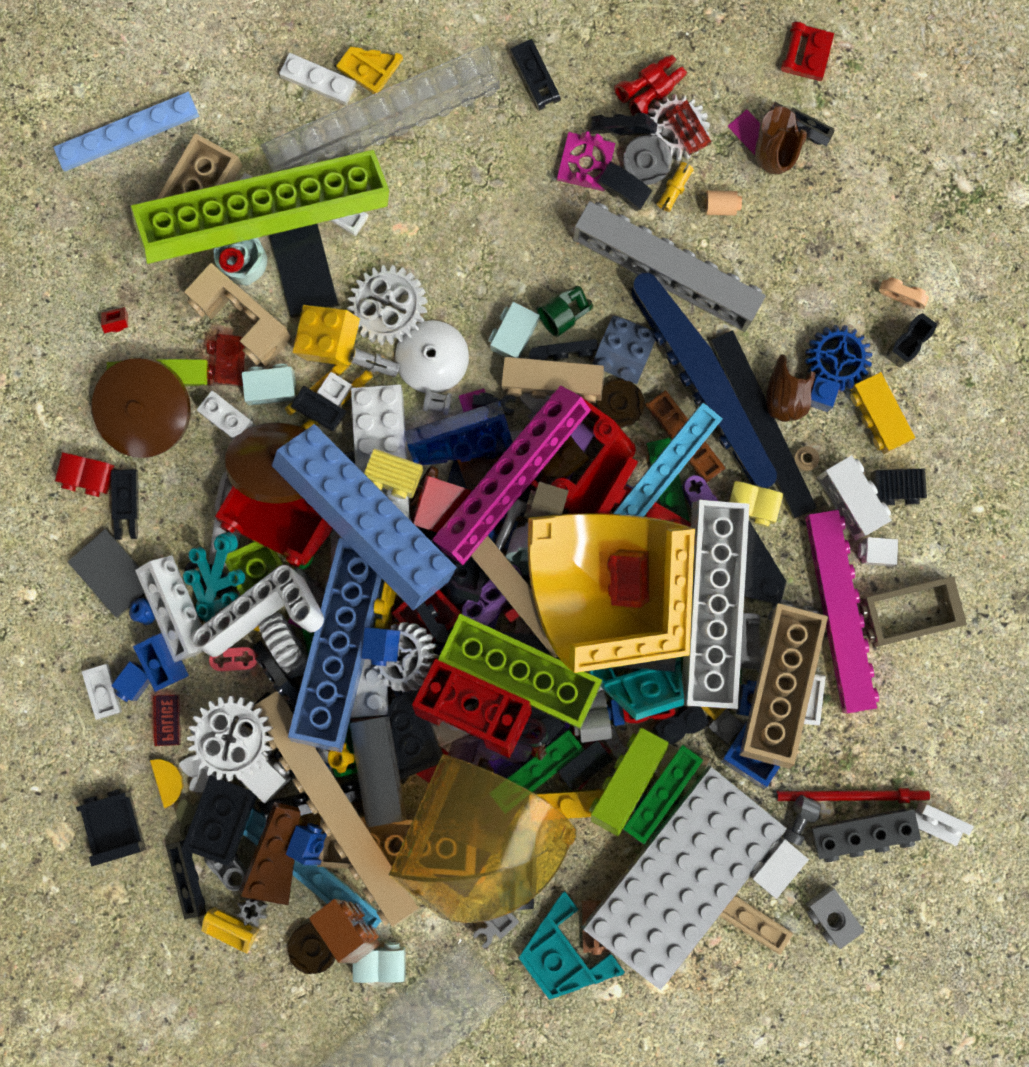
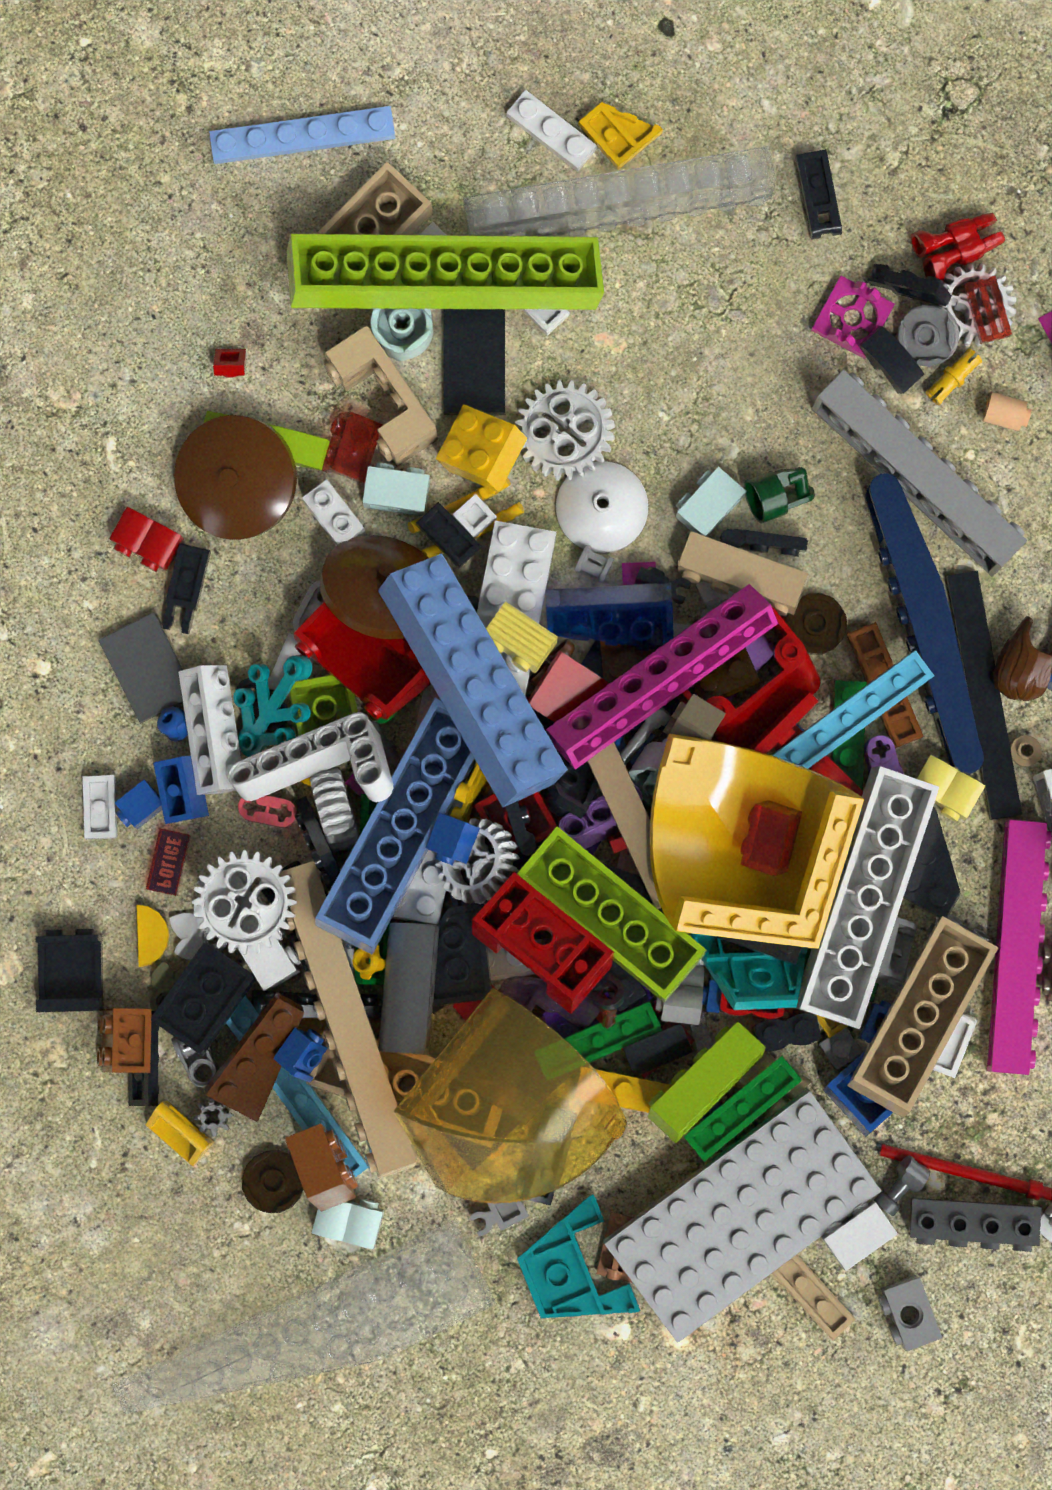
camera: 15 degrees right, 0 degrees up
red plate [219,248,244,273] -> none
light grey pin [348,347,400,378] -> none
sand blue bracket [592,316,655,385] -> none
none -> dark orange bracket [97,1008,152,1073]

